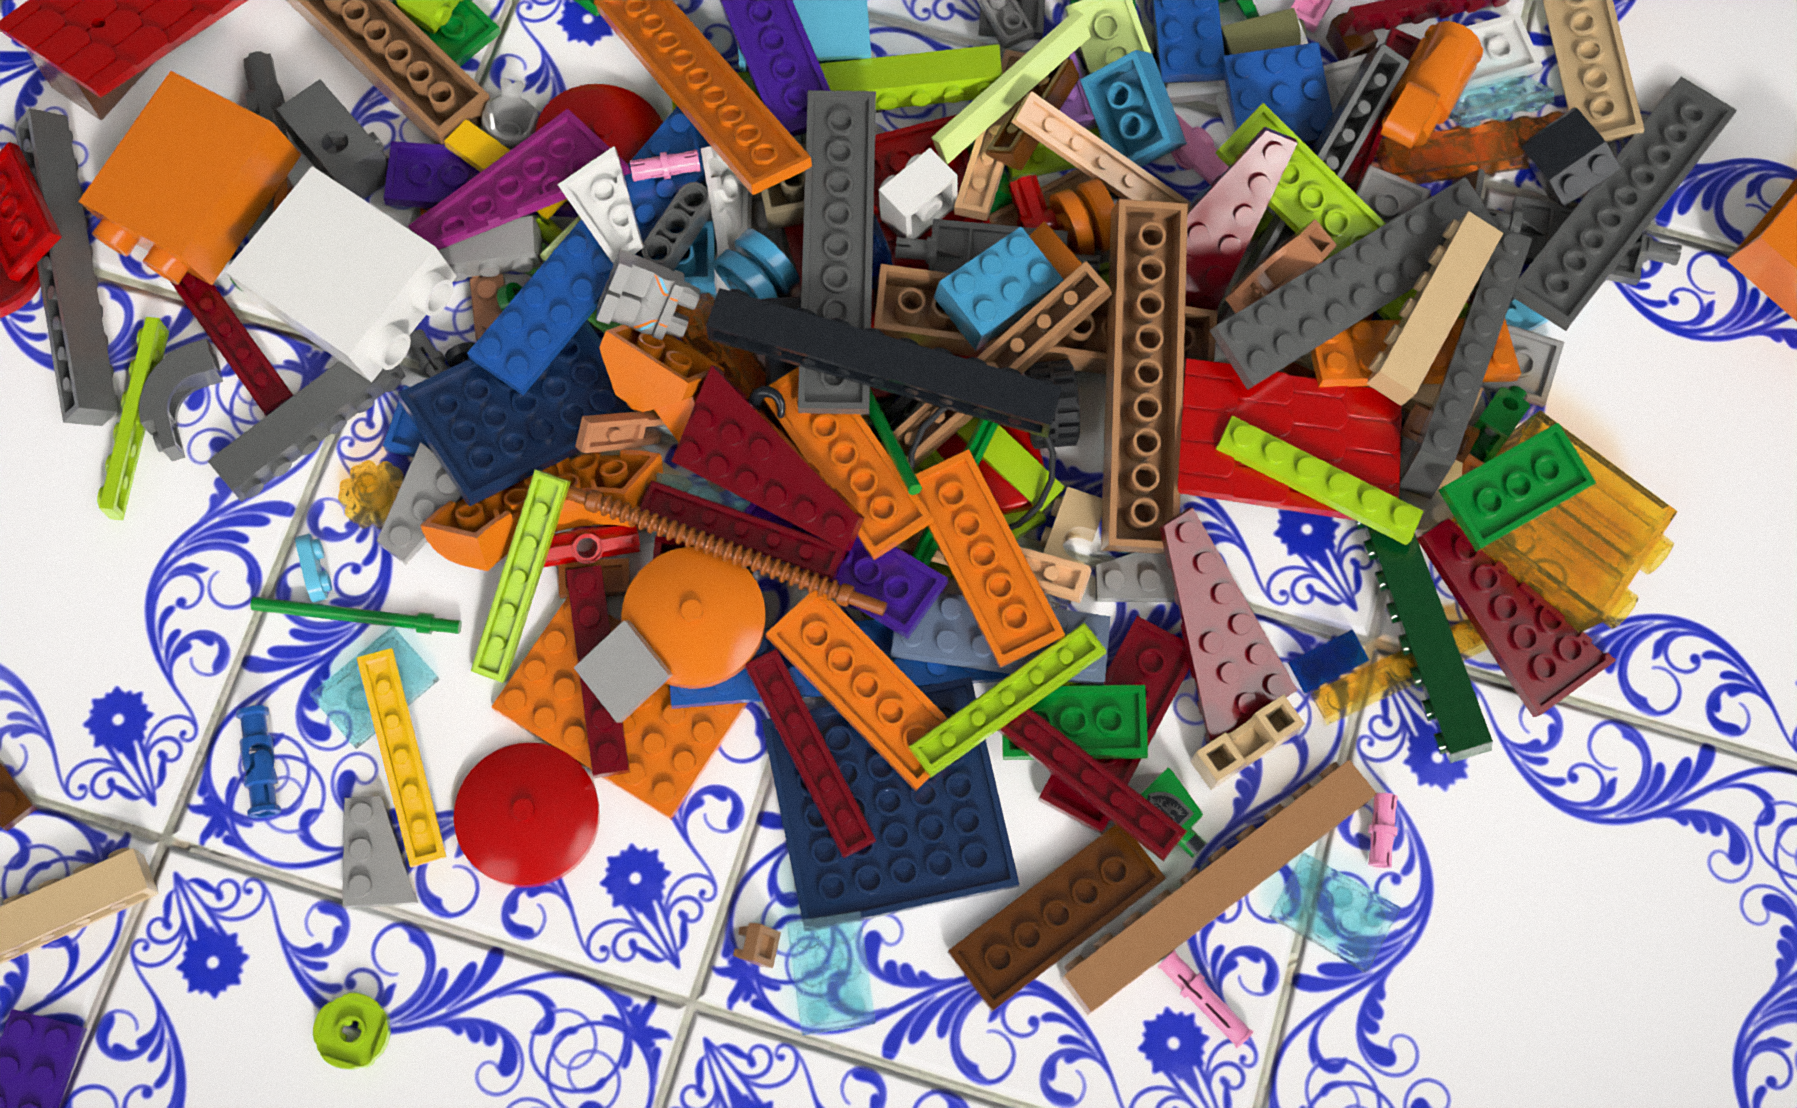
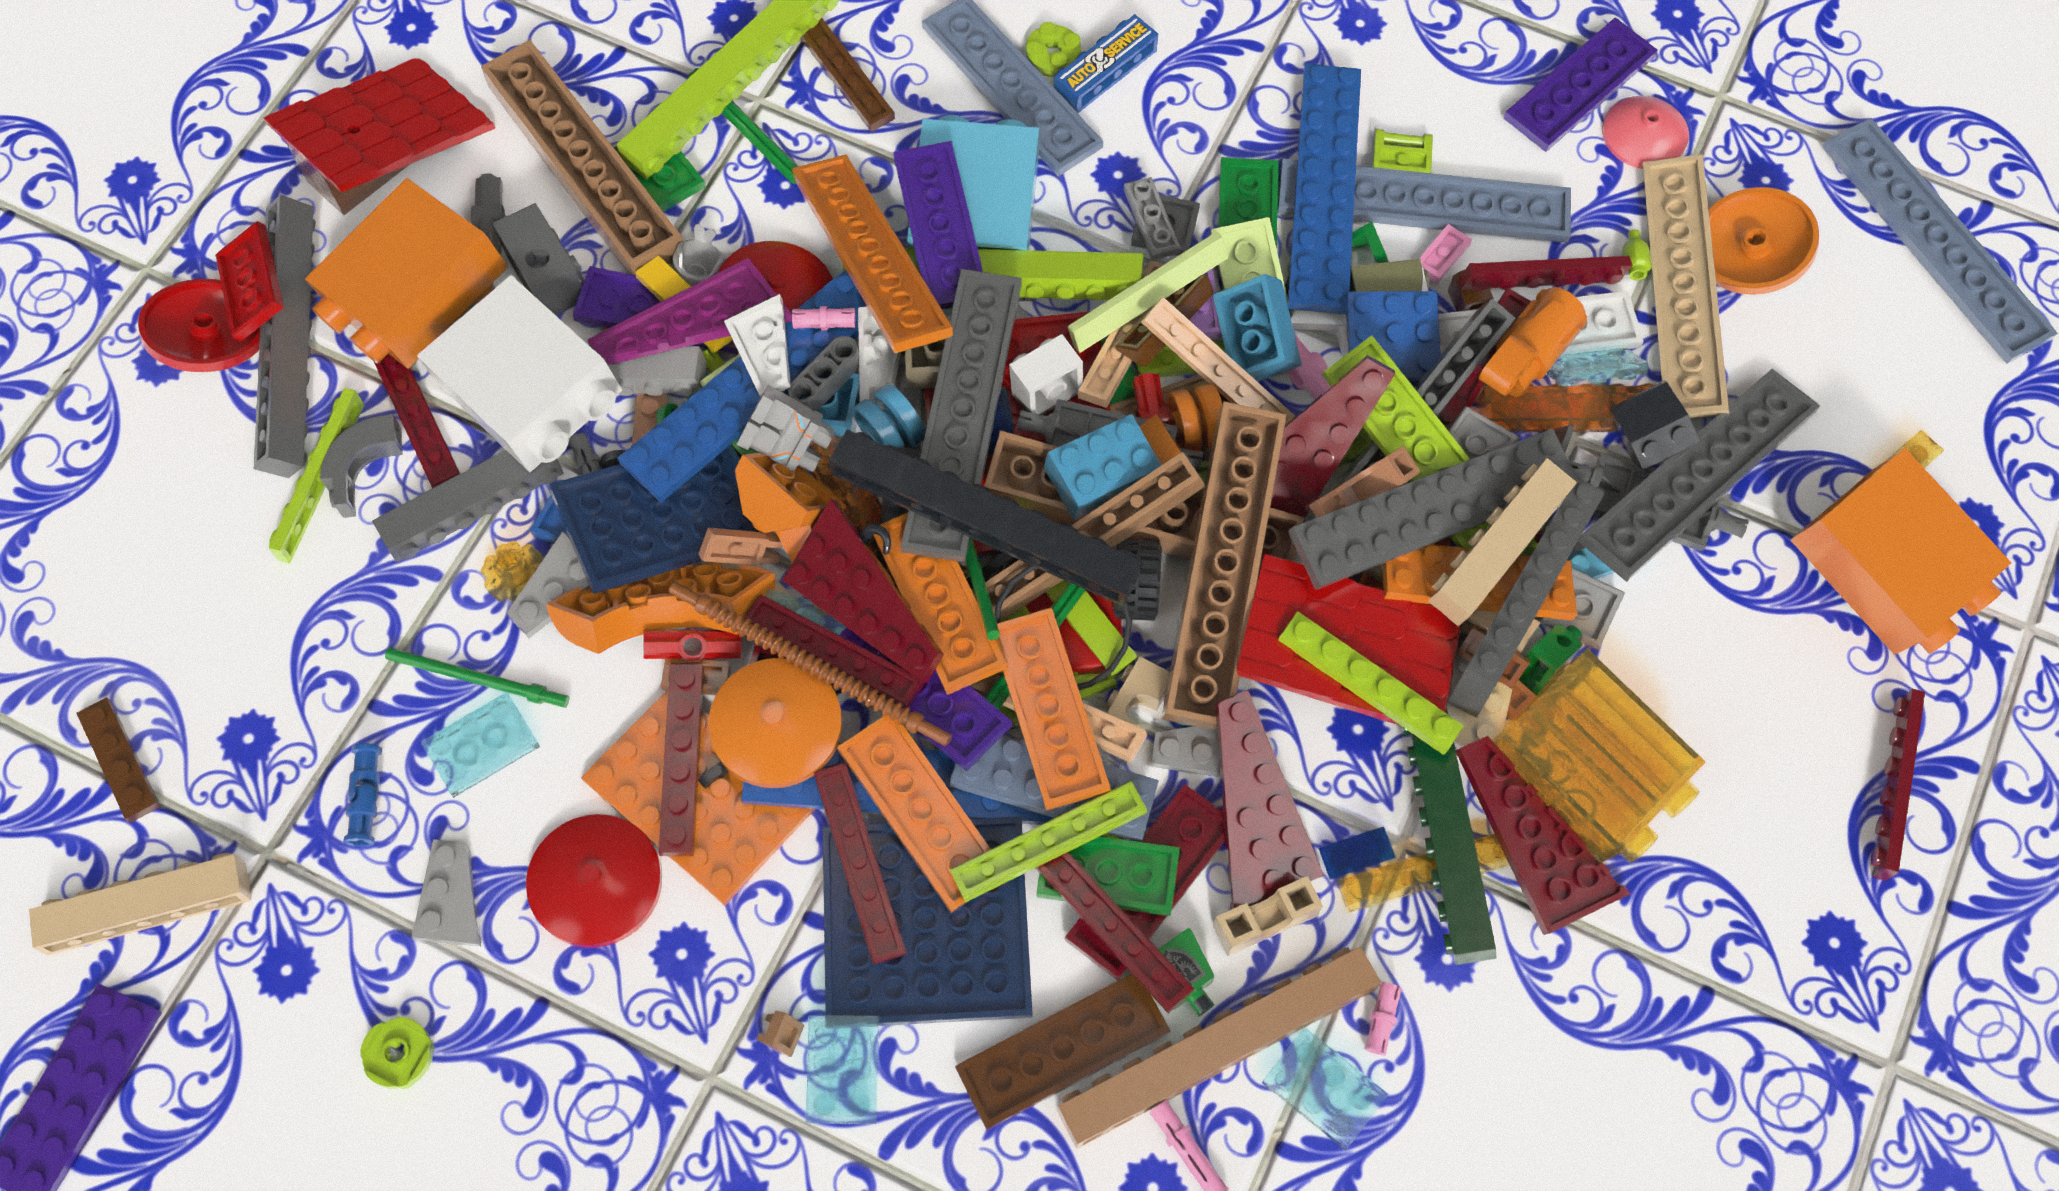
camera: 10 degrees right, 5 degrees down
medium azure plate [295,533,332,603] -> none
yellow plate [356,648,447,868] -> none
lime tile [470,470,571,683] -> none
light grey tile [574,620,673,723] -> none
green plate [1438,422,1597,552] -> none

